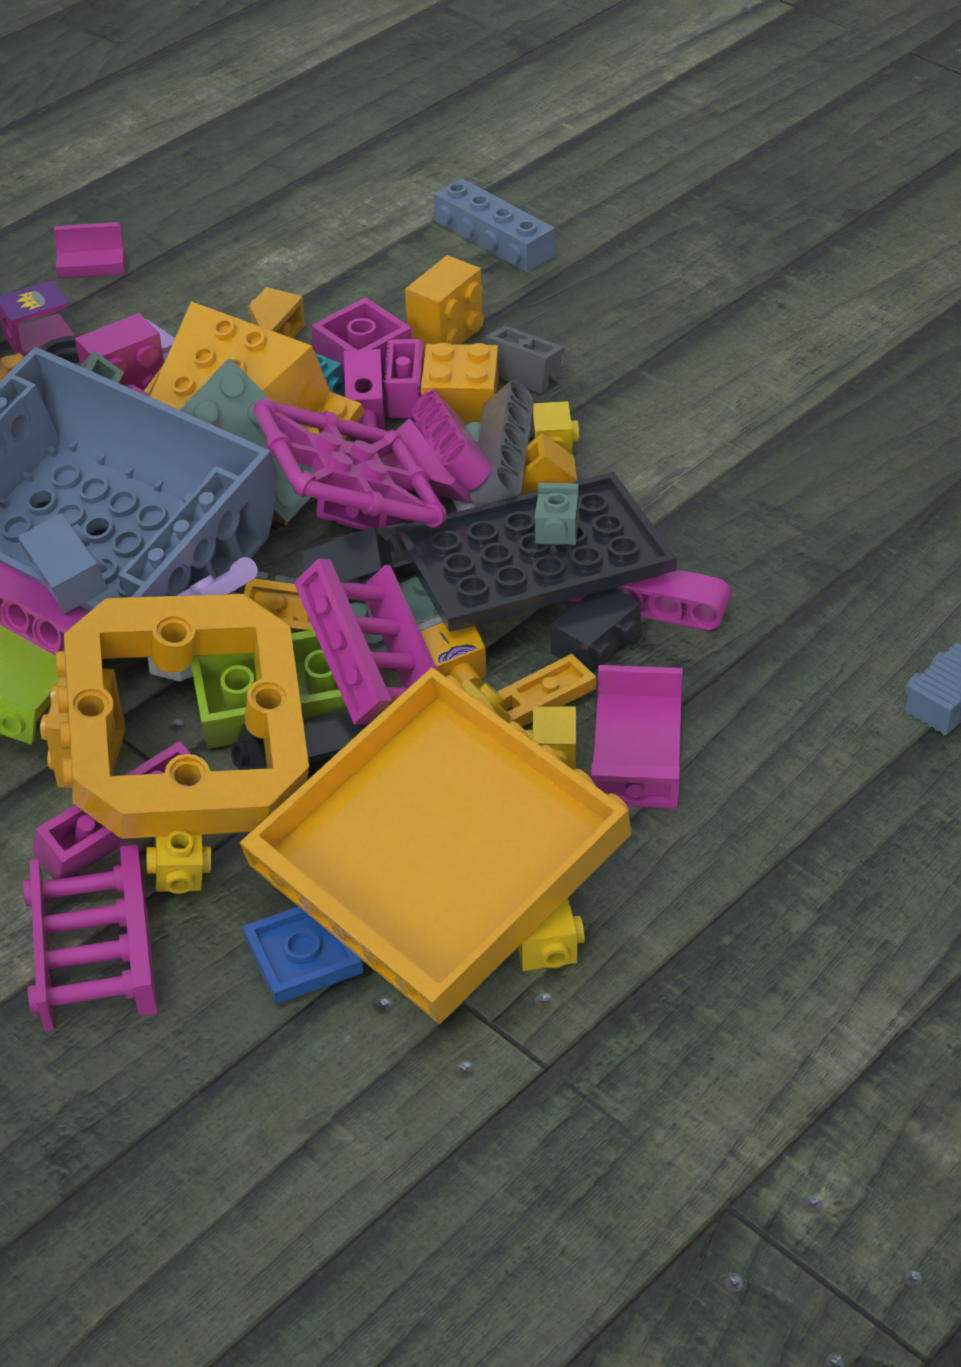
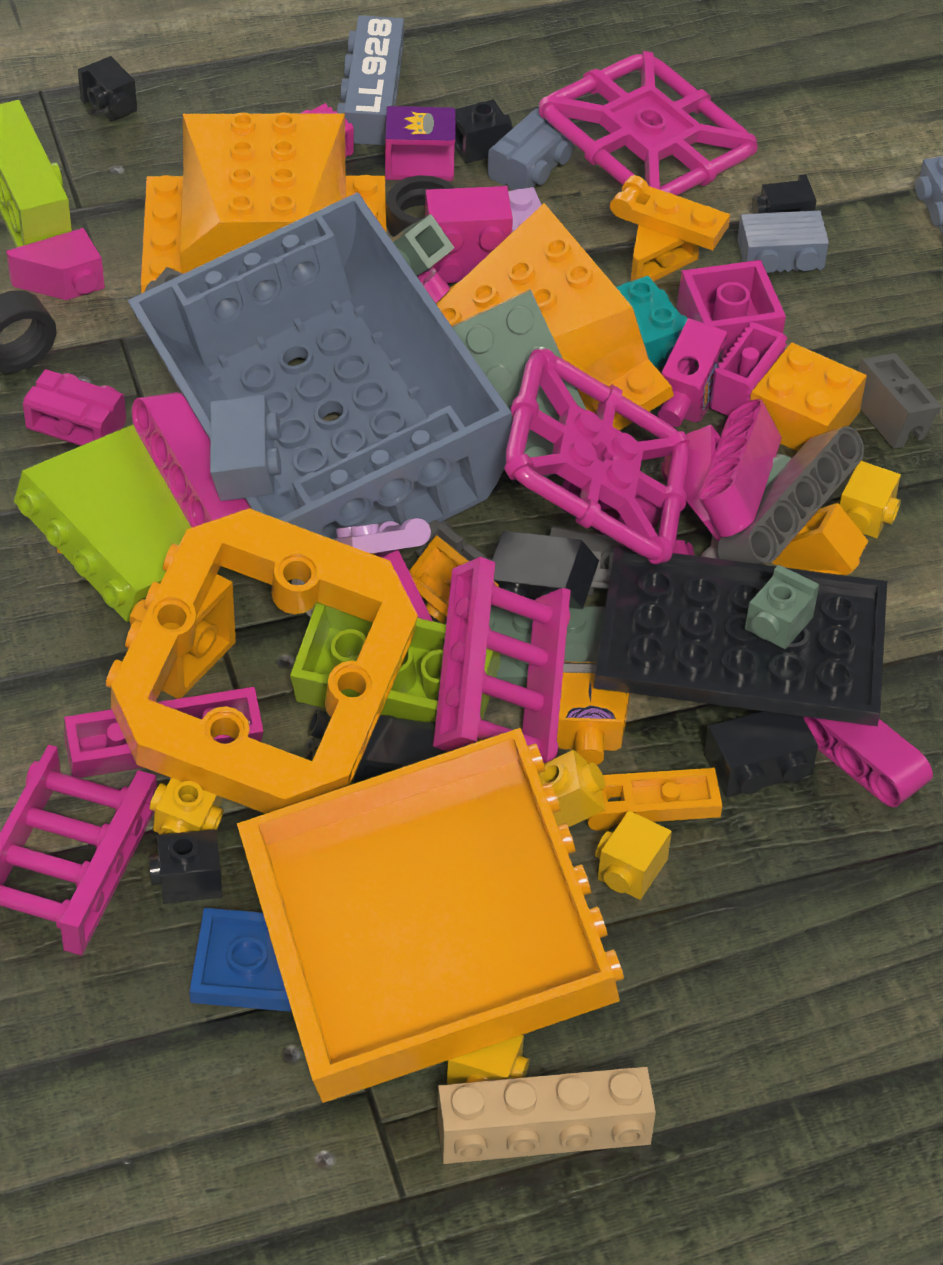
camera: 25 degrees right, 5 degrees up
dark pink panel [54,222,126,279] -> none
light orange brick [405,255,484,353] -> none
dark pink panel [591,665,683,809] -> none
none -> black brick [149,829,222,904]
none -> tan brick [437,1067,656,1164]
none -> black brick [454,99,513,164]
none -> sand blue brick [488,108,574,190]
none -> dark pink plate [539,51,758,196]
none -> light orange plate [610,175,730,251]
none -> sand blue brick [737,211,829,273]
none -> black brick [752,174,817,214]

